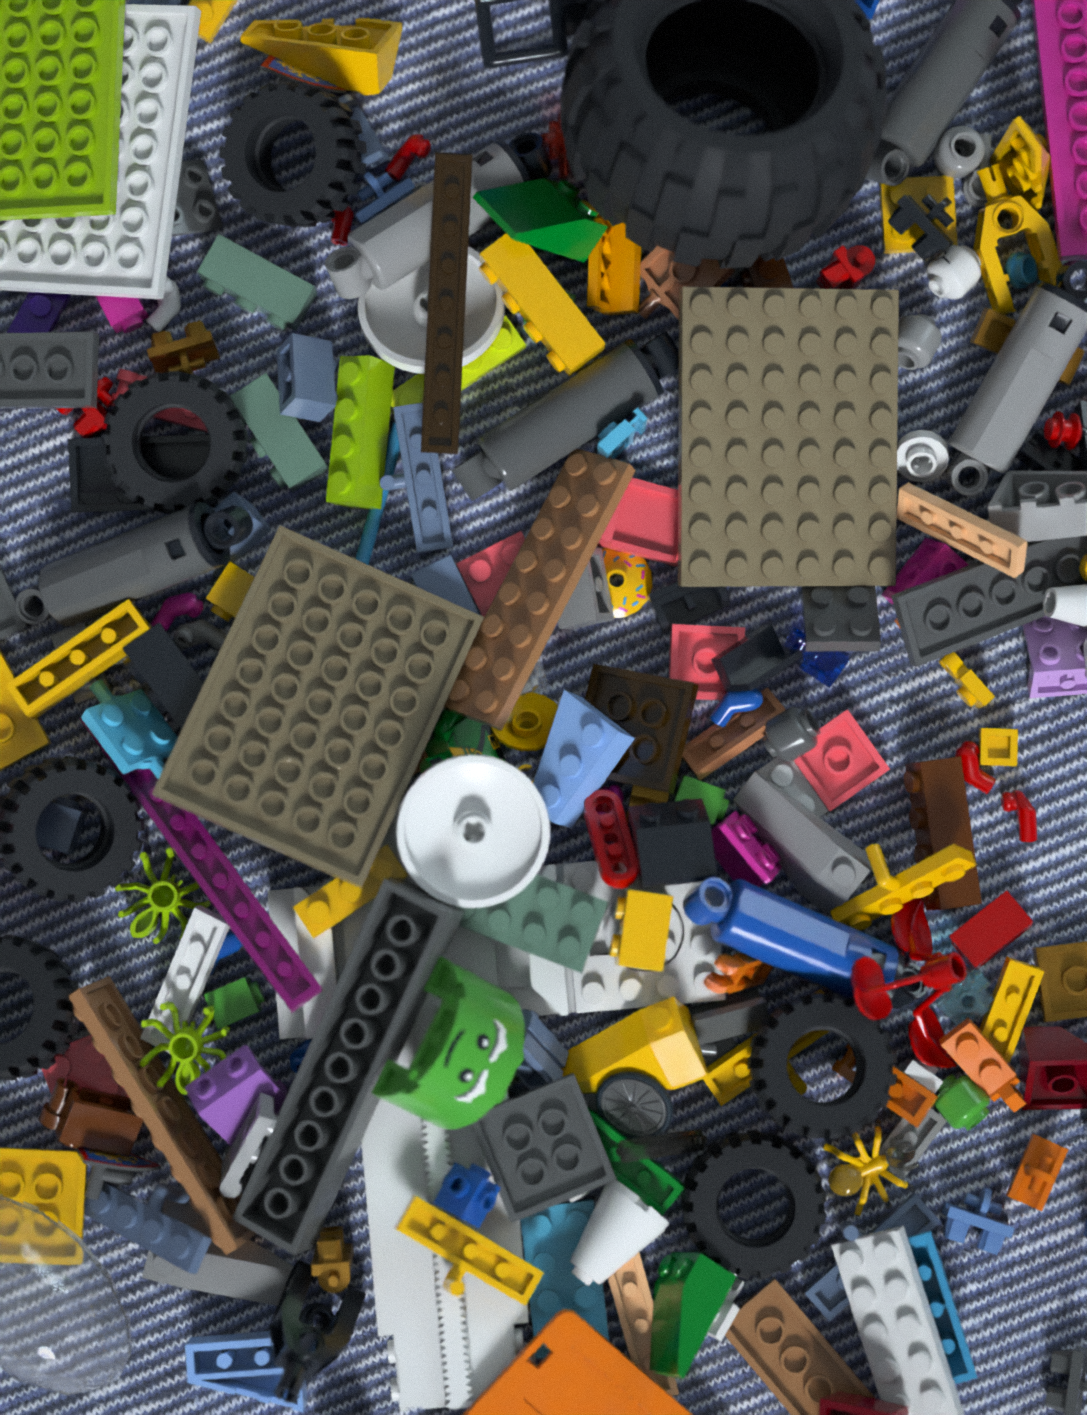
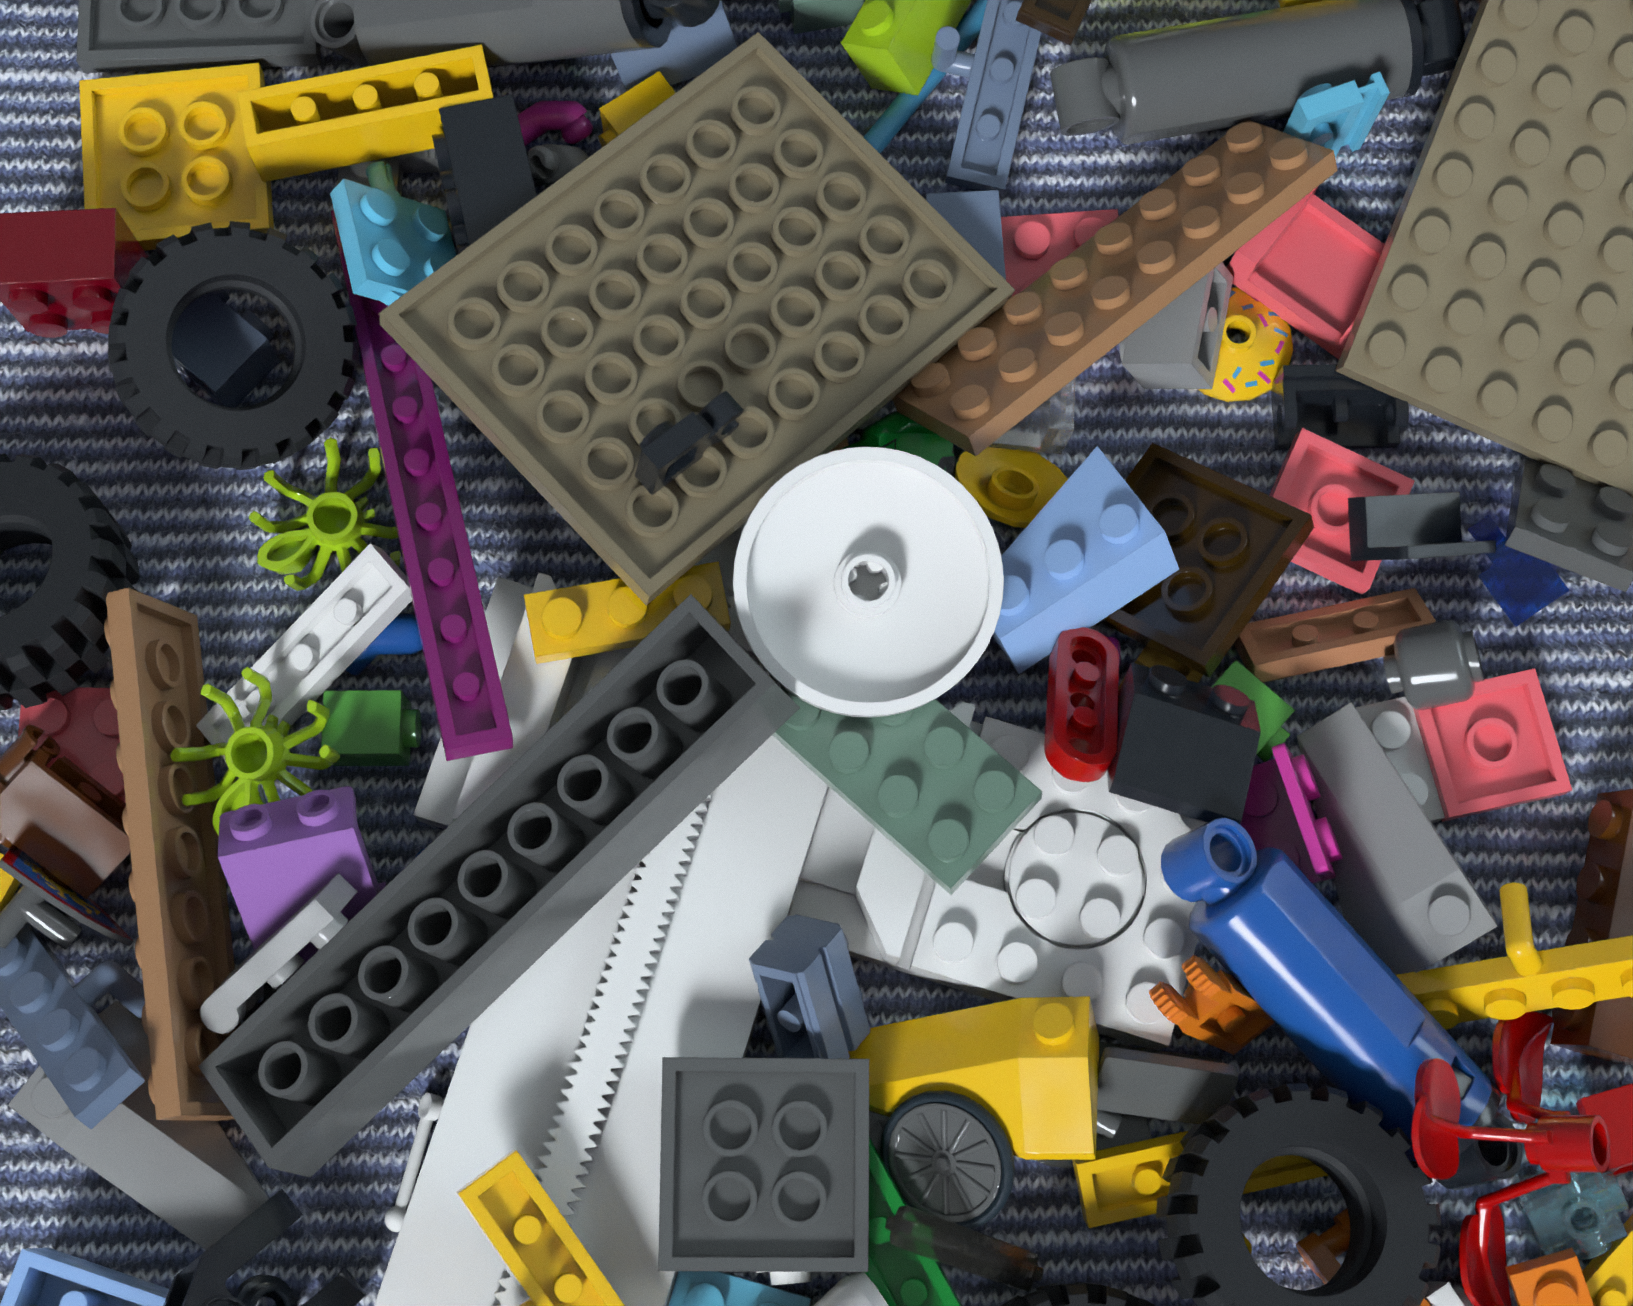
camera: 20 degrees right, 10 degrees down
pearl gold hips [311,1226,354,1293] -> none
bright green cylinder [371,956,525,1129] -> none
blue brick [433,1162,501,1228] -> none
yellow brick [609,890,673,972] -> none
blue arm [710,688,763,727] -> none
none -> white hinge [384,1093,443,1232]
none -> black plate [635,391,744,495]

